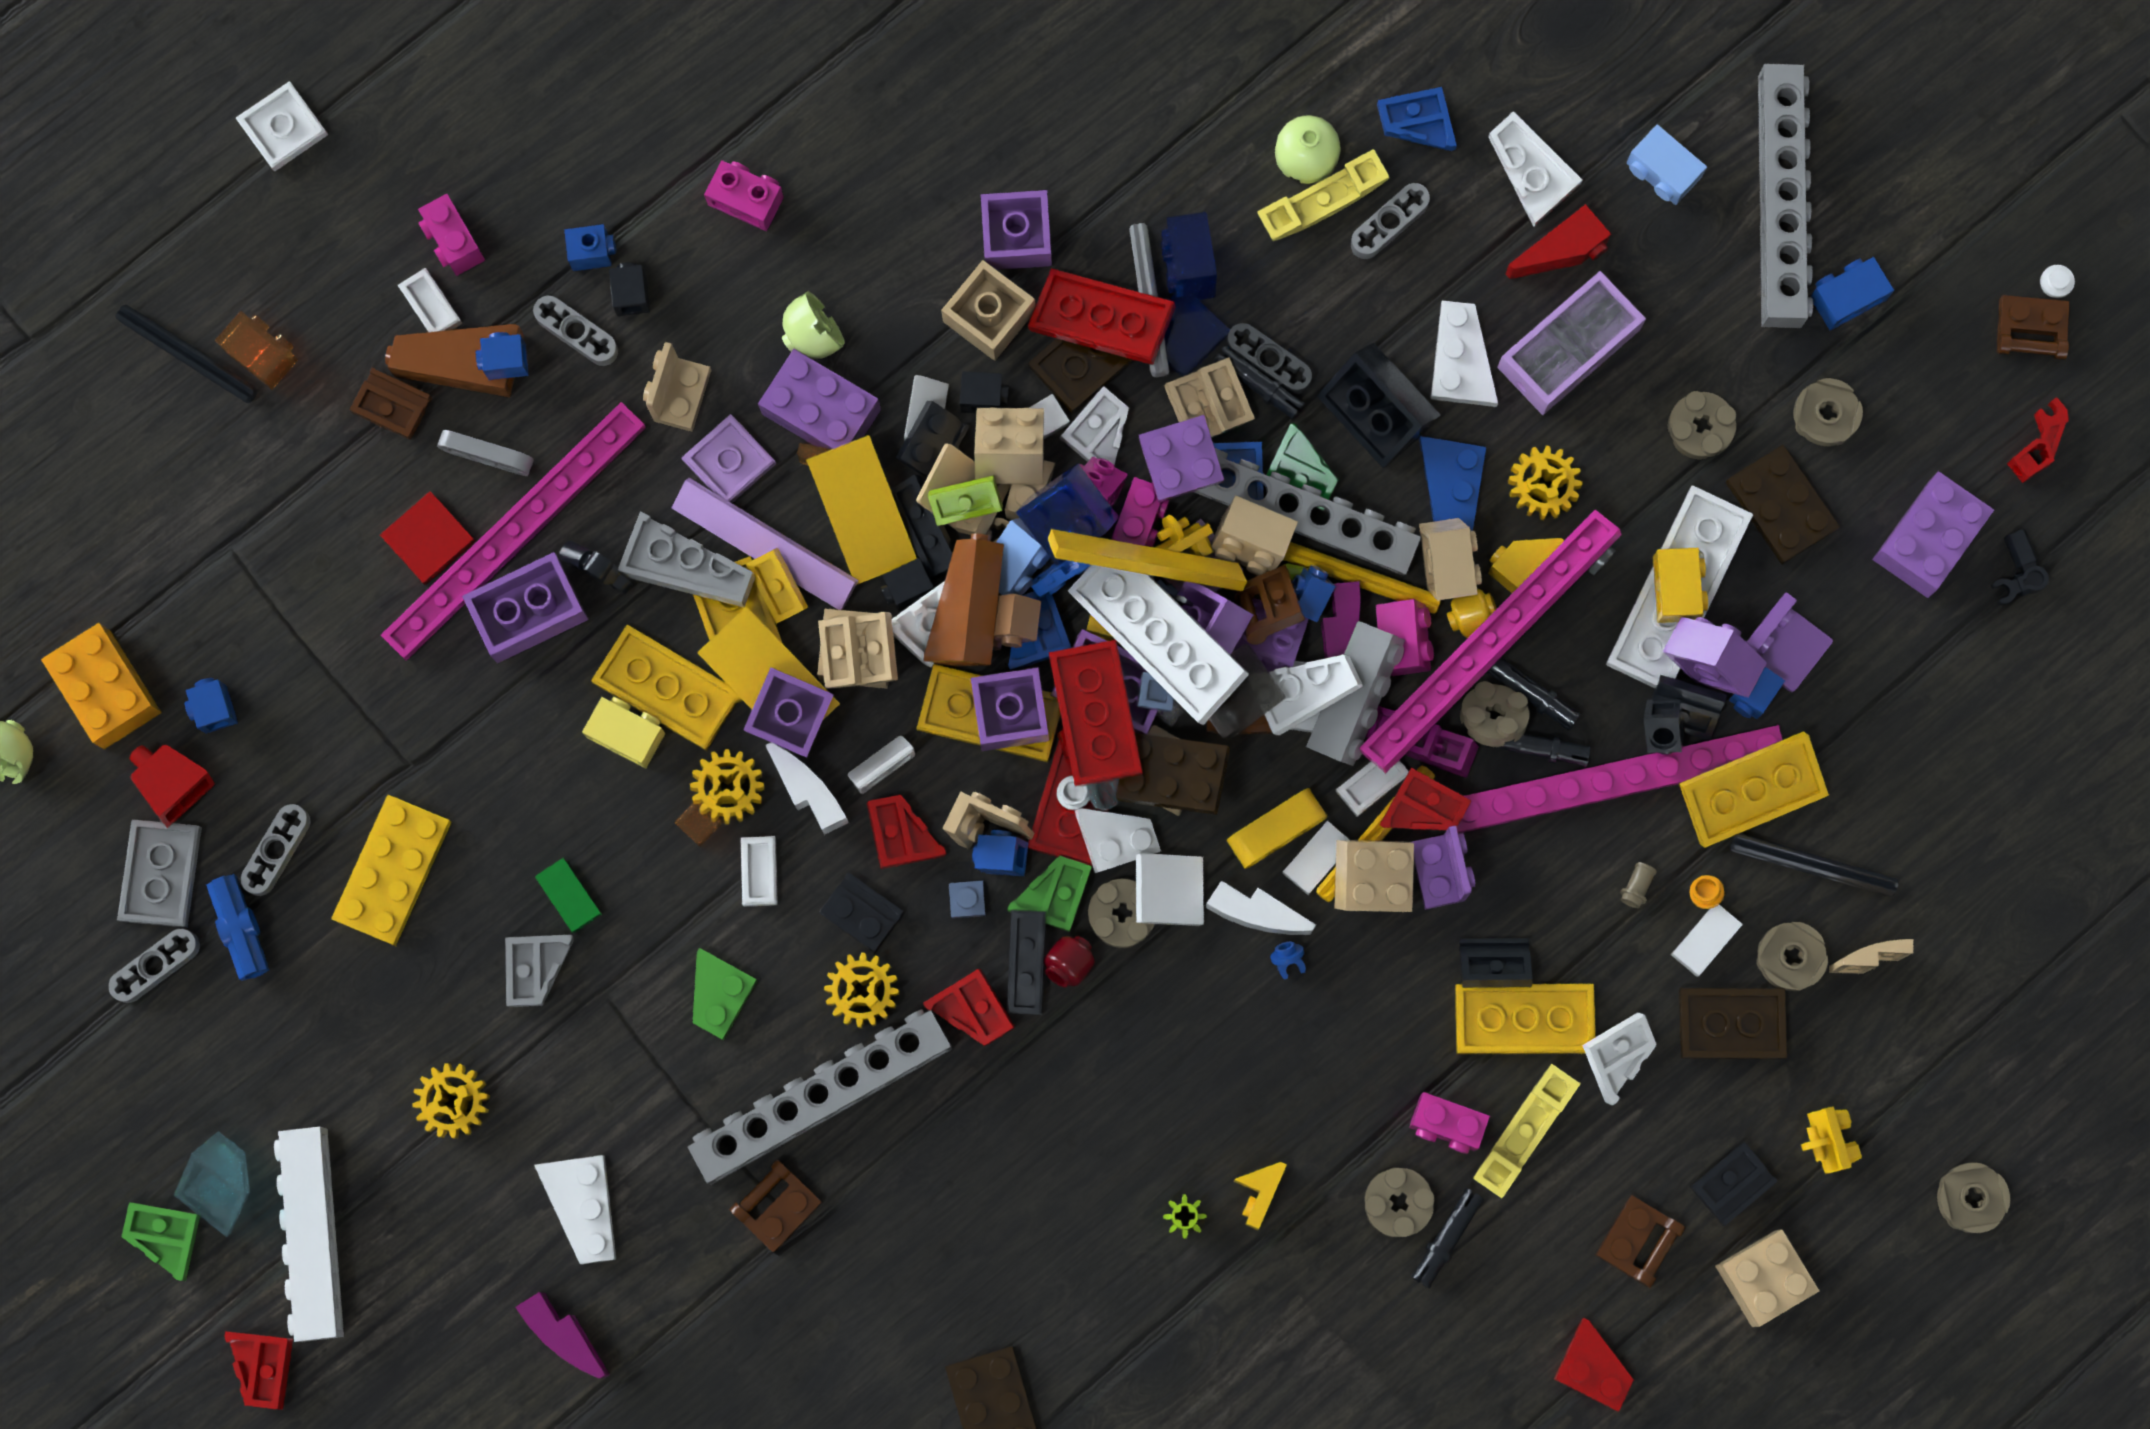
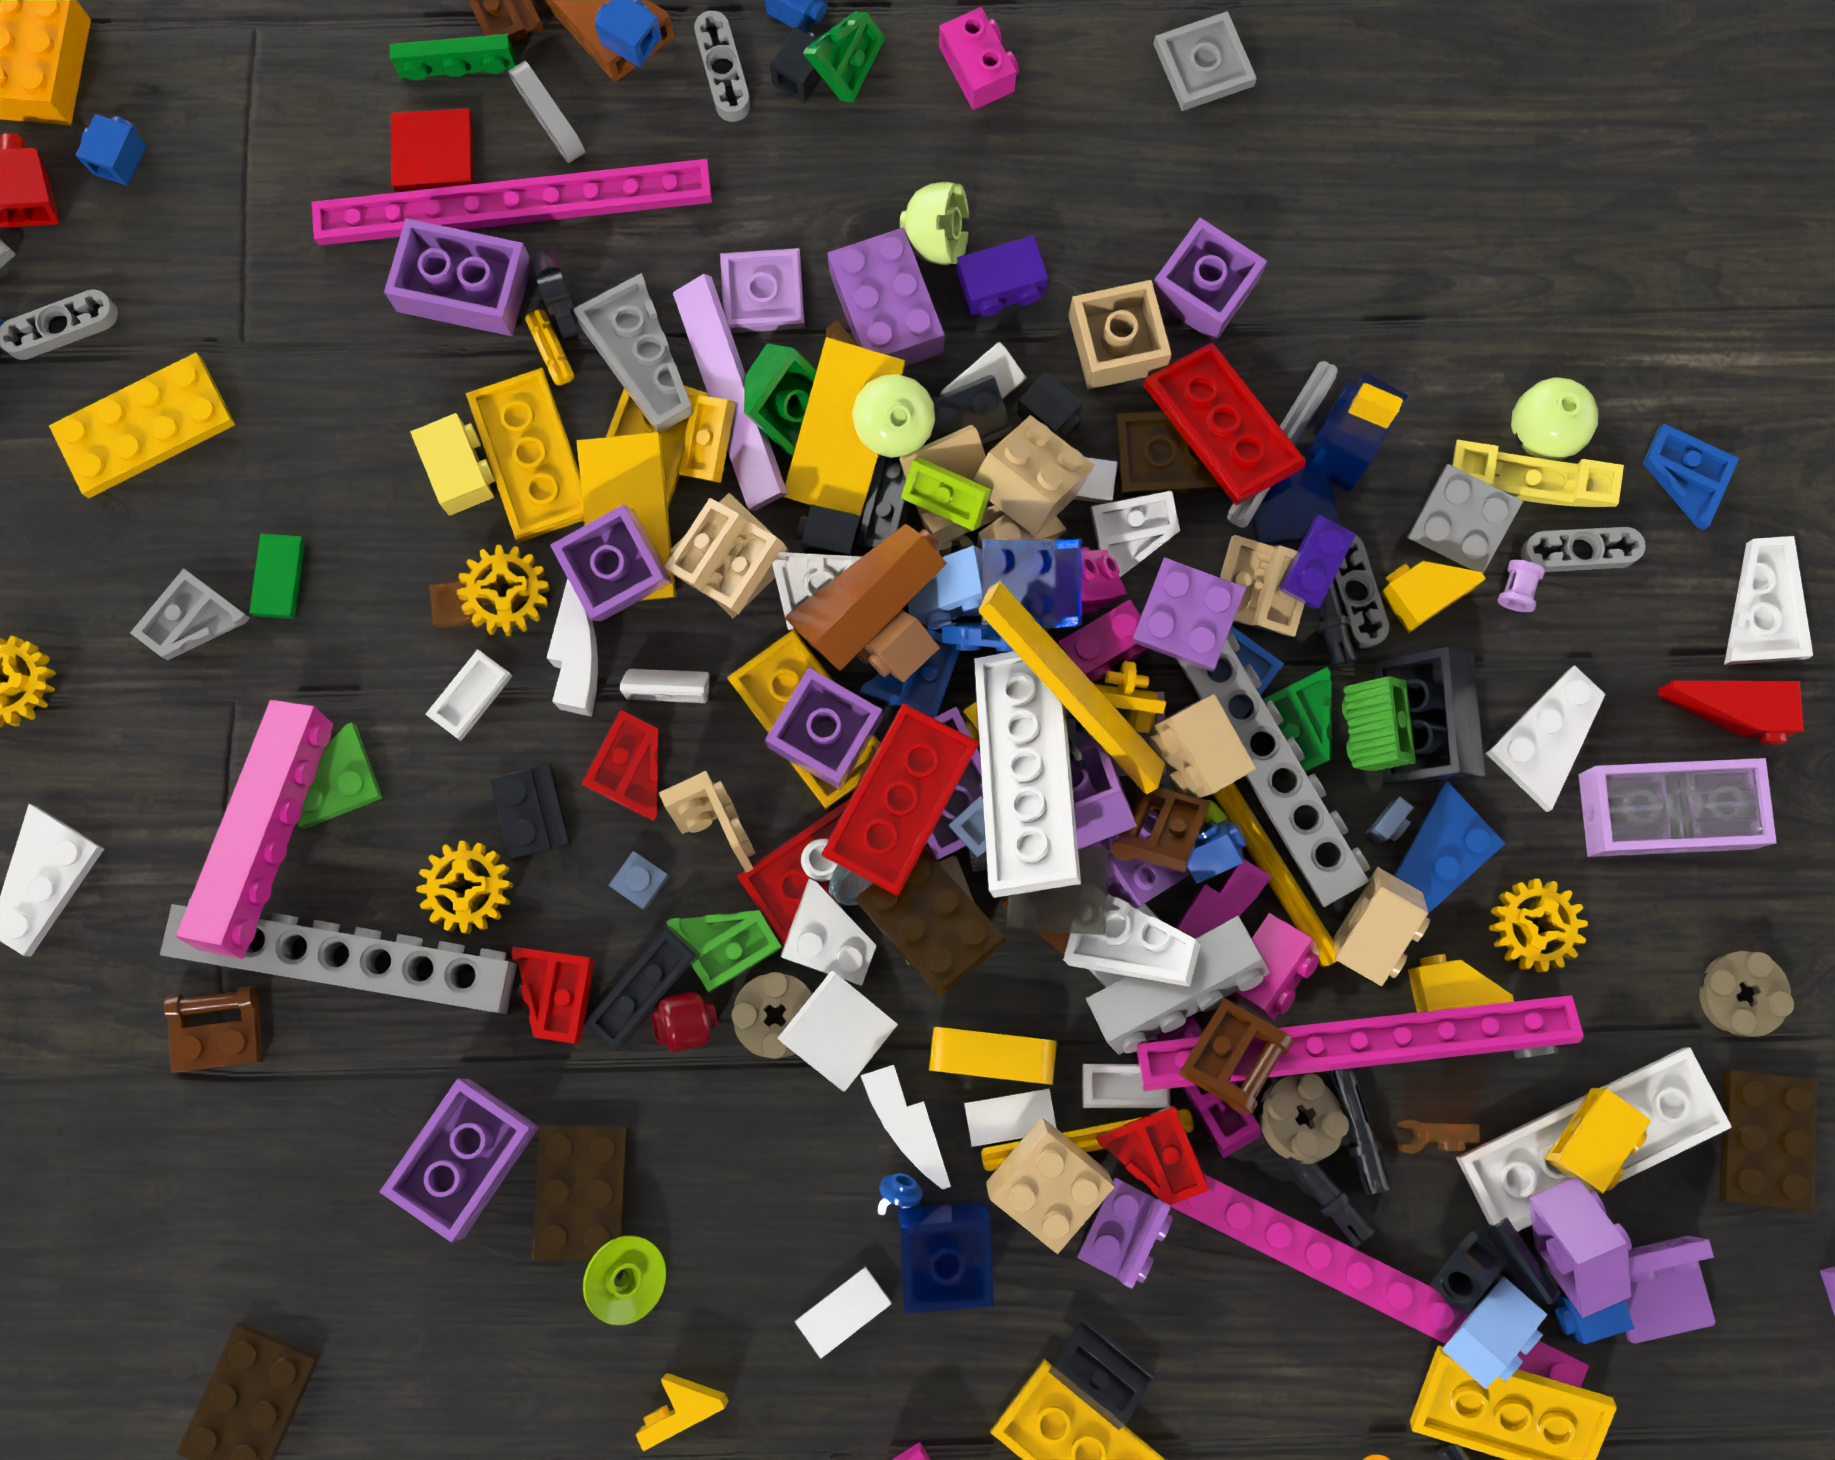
camera: 35 degrees right, 0 degrees up
tan bracket [643,342,712,432] -> none
blue brick [972,830,1029,876] -> none
lime gear [1163,1194,1207,1239] -> none
yellow head [1447,589,1497,638] -> none
dark tan pin [1620,862,1657,908] -> none
none -> brick [176,700,334,959]
none -> medium lavender brick [380,1079,539,1242]
none -> green plate [389,34,516,80]
none -> yellow axle [525,309,574,386]
none -> dark brown plate [532,1125,628,1261]
none -> lime dish [583,1236,666,1326]
none -> green slope [744,343,817,458]
none -> white tile [795,1266,892,1358]
none -> green wing [803,11,885,103]
none -> yellowish green cylinder [852,374,935,458]
none -> clear blue brick [897,1202,994,1313]
none -> dark purple brick [956,235,1048,317]
none -> light grey plate [1153,11,1257,111]
none -> reddish brown plate [1180,998,1294,1116]
none -> dark purple plate [1279,515,1356,609]
none -> bright green brick [1342,676,1416,771]
none -> yellow tile [1348,383,1403,429]
none -> sand blue plate [1365,797,1414,845]
none -> yellow slope [1380,561,1486,633]
none -> clear orange plate [1397,1119,1479,1153]
none -> light grey plate [1407,464,1523,574]
none -> light blue brick [1442,1276,1547,1389]
none -> lavender bush [1498,560,1545,612]

